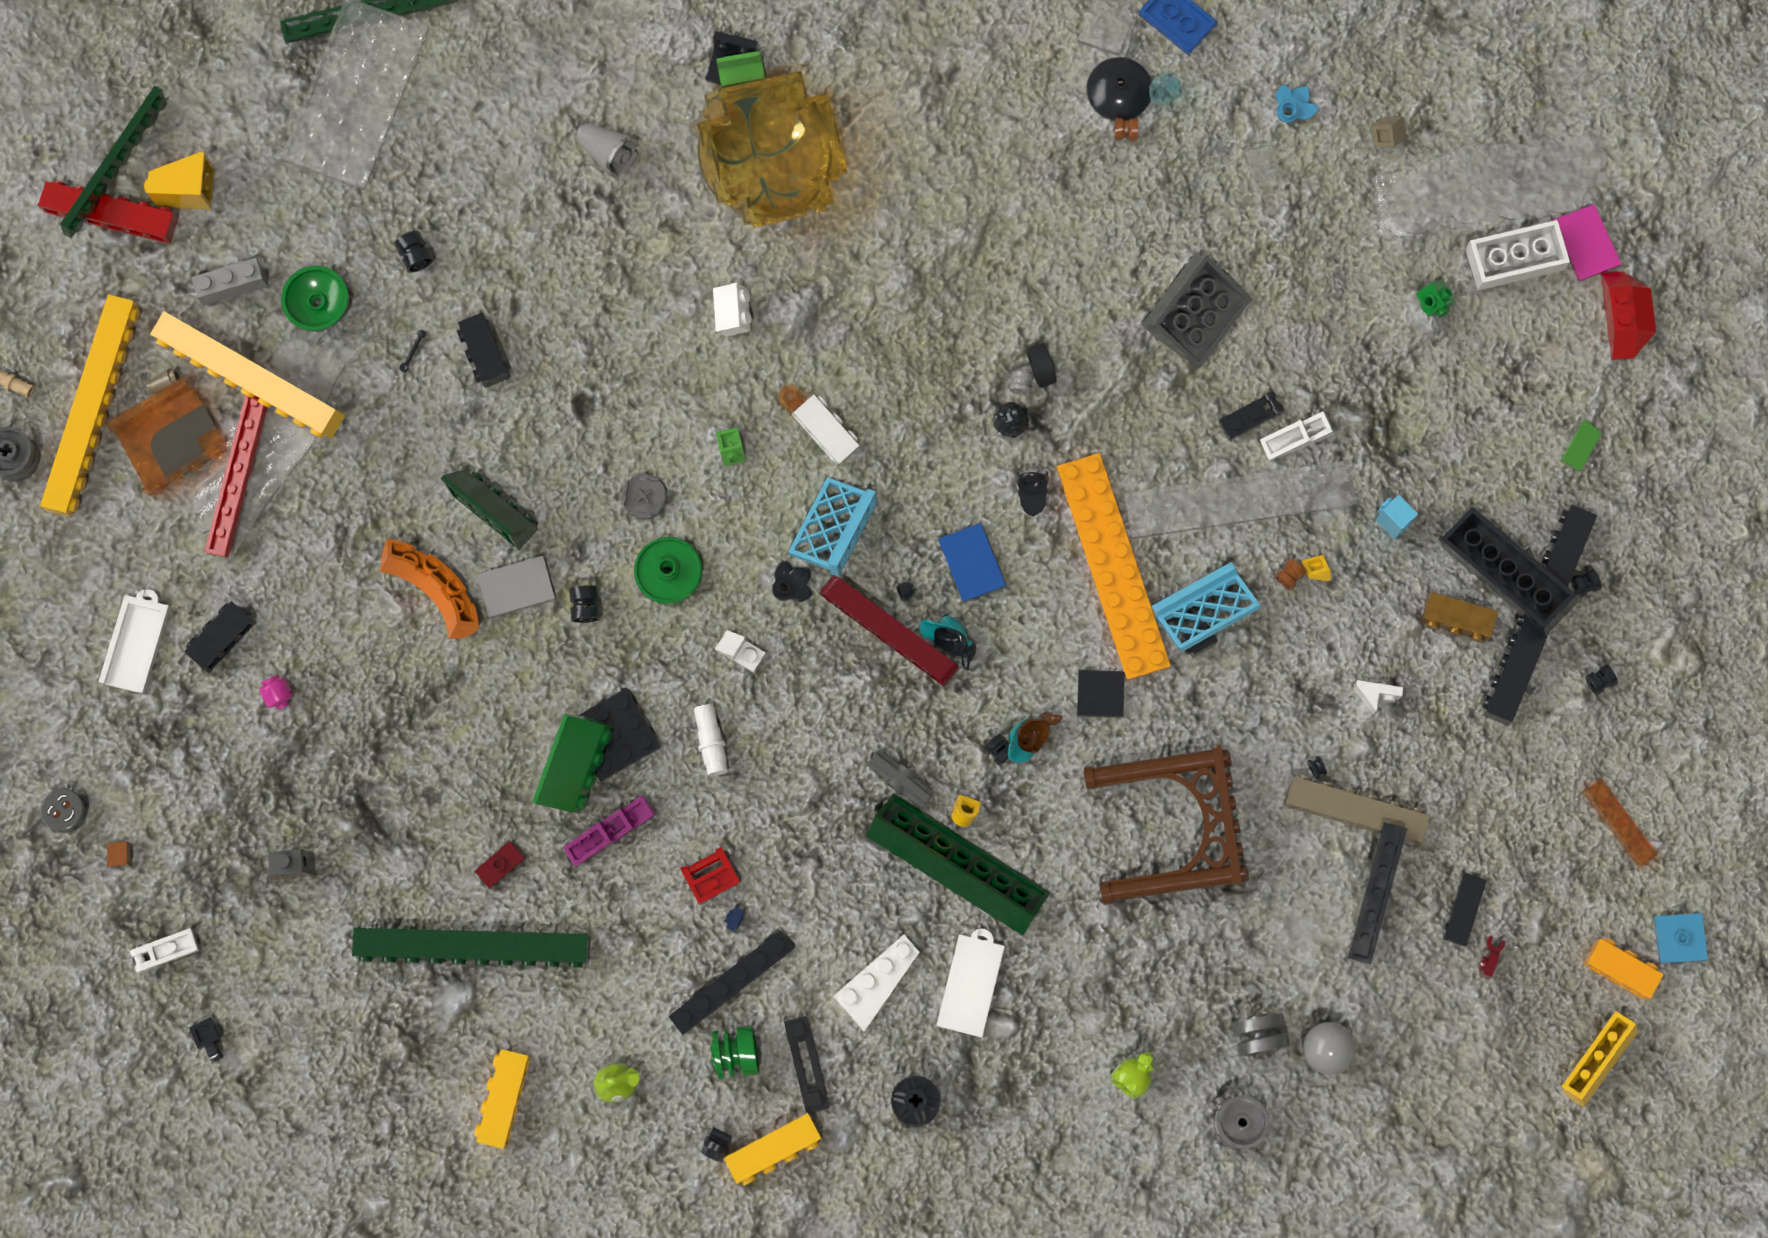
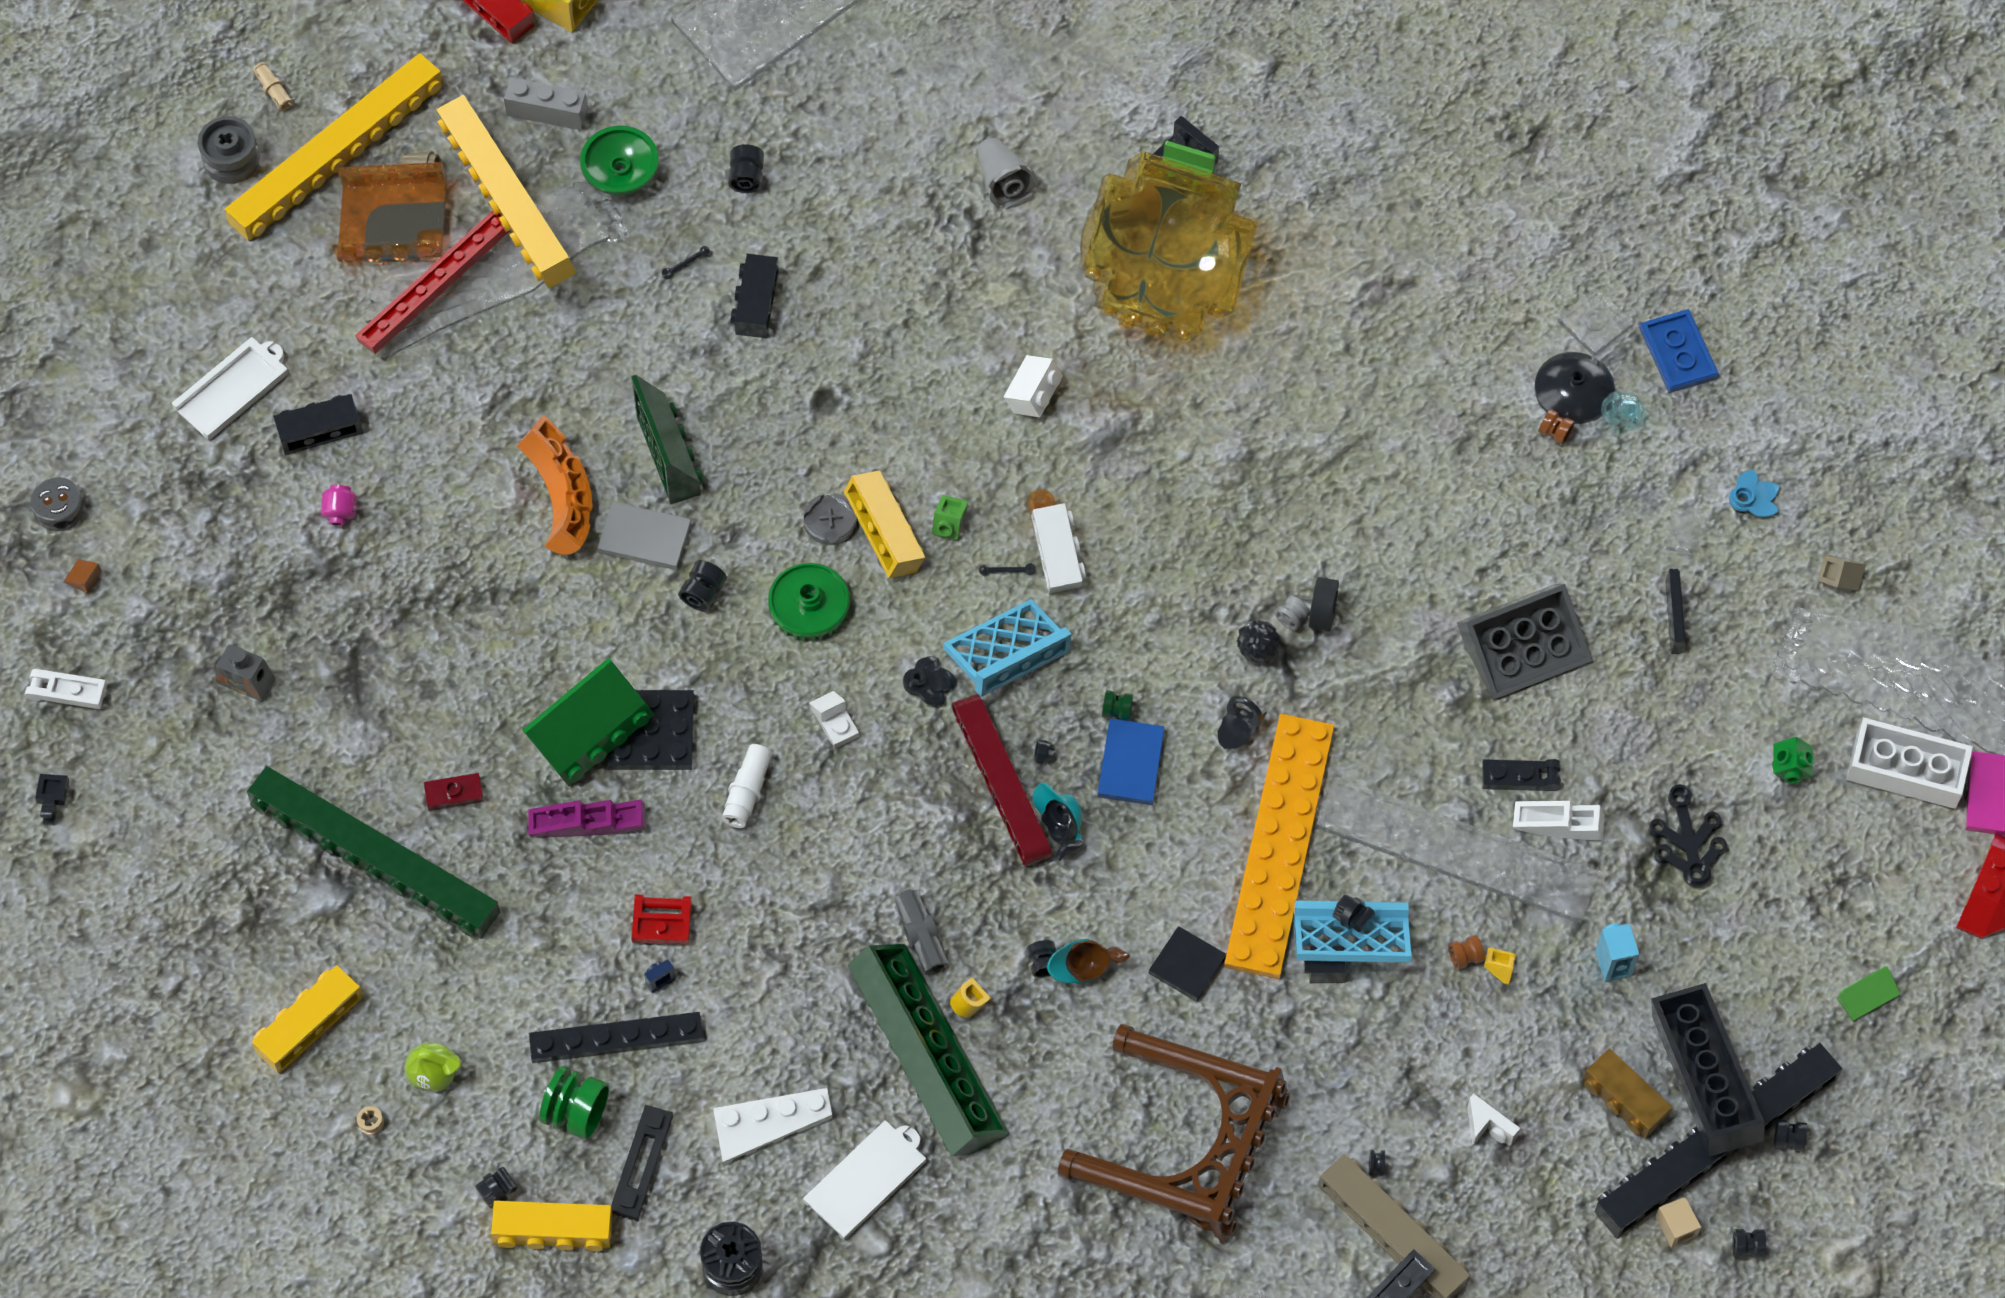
camera: 25 degrees right, 15 degrees down
none -> tan bush [357,1106,385,1135]
none -> yellow brick [843,470,925,578]
none -> black hinge [979,563,1036,575]
none -> dark green wheel [1102,690,1133,721]
none -> black piece [1332,895,1375,932]
none -> black plant [1648,784,1727,888]
none -> tan panel [1655,1197,1701,1247]
none -> black tile [1665,569,1686,654]

